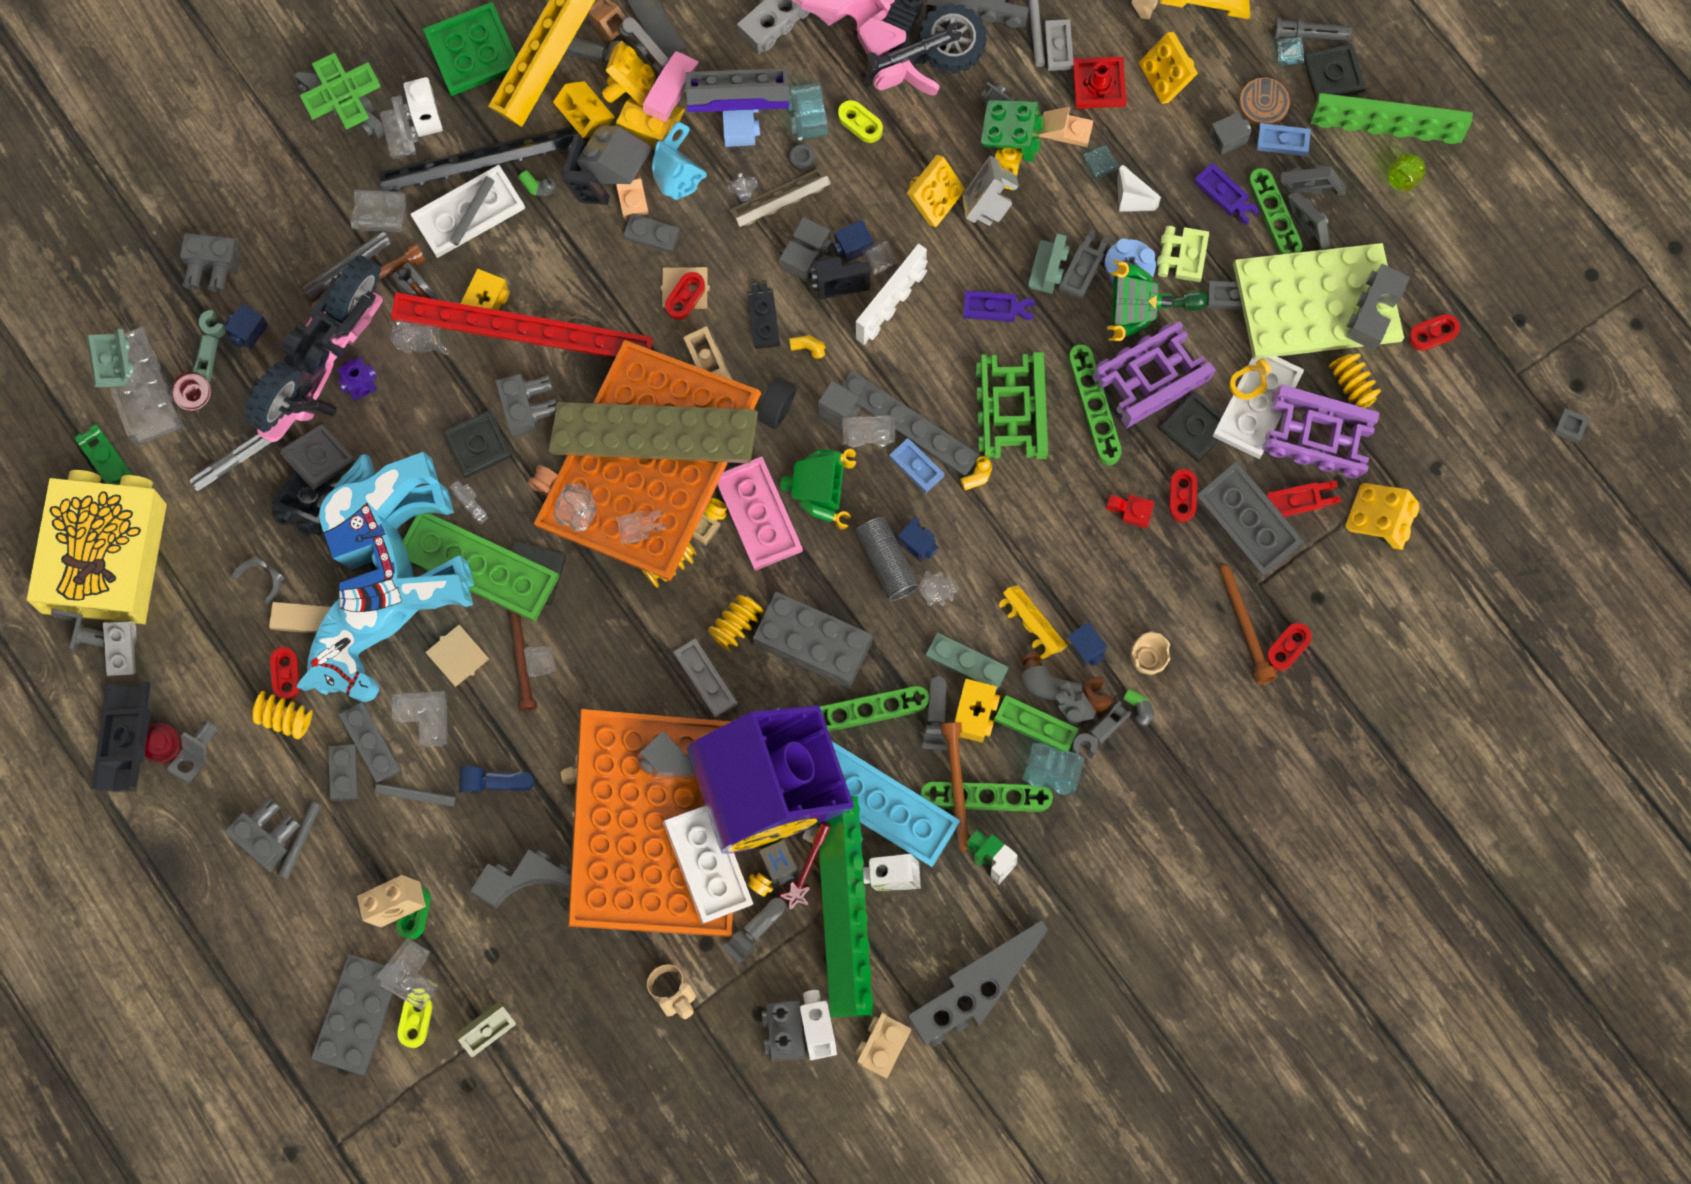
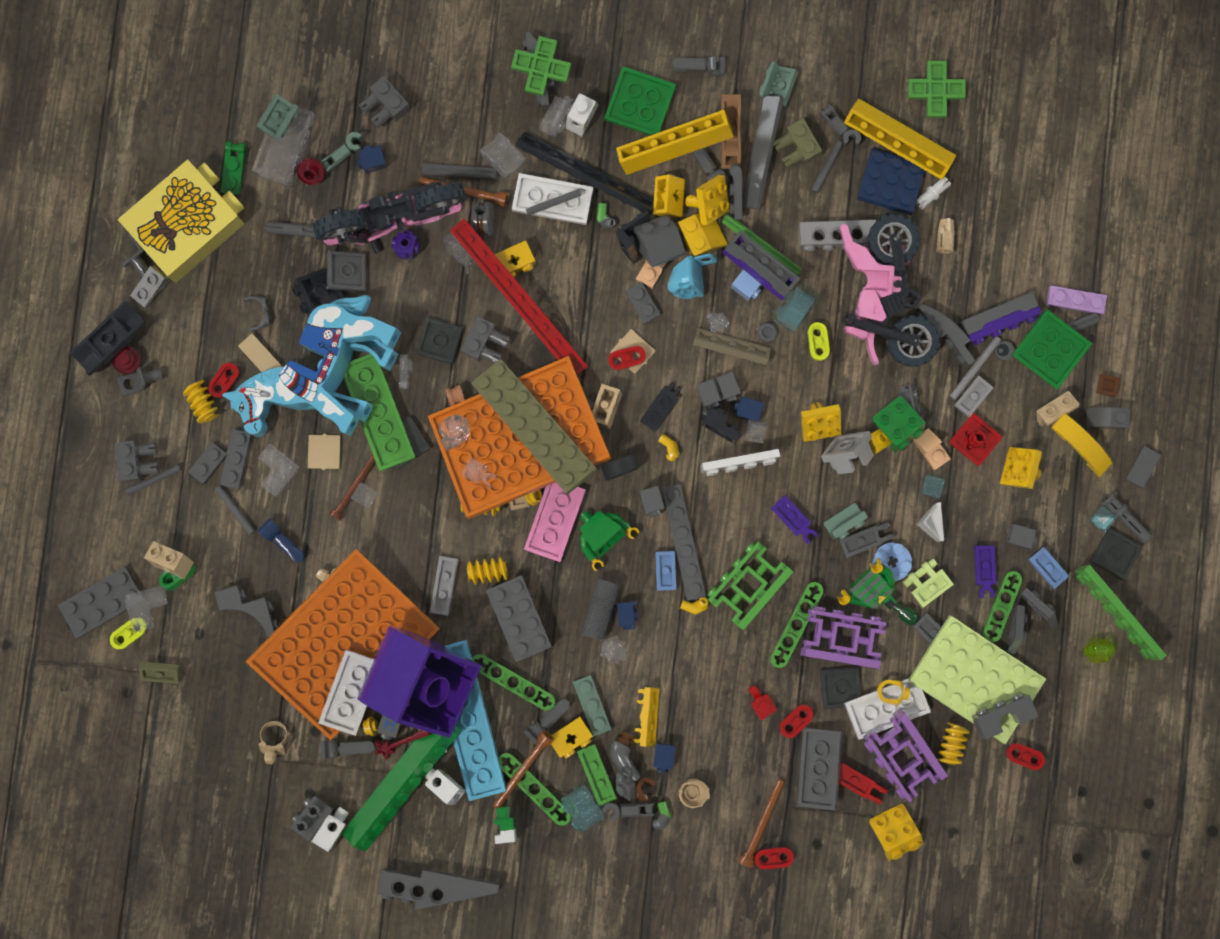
camera: 40 degrees right, 10 degrees up
dark grey slope [635,731,695,778] -> none
bright pink slope [643,51,699,123] -> none
clear plate [842,416,895,447] -> none
tan bracket [855,1012,912,1079] -> none
tile [1239,77,1290,126] -> none
dark grey plate [1553,408,1590,444] -> none

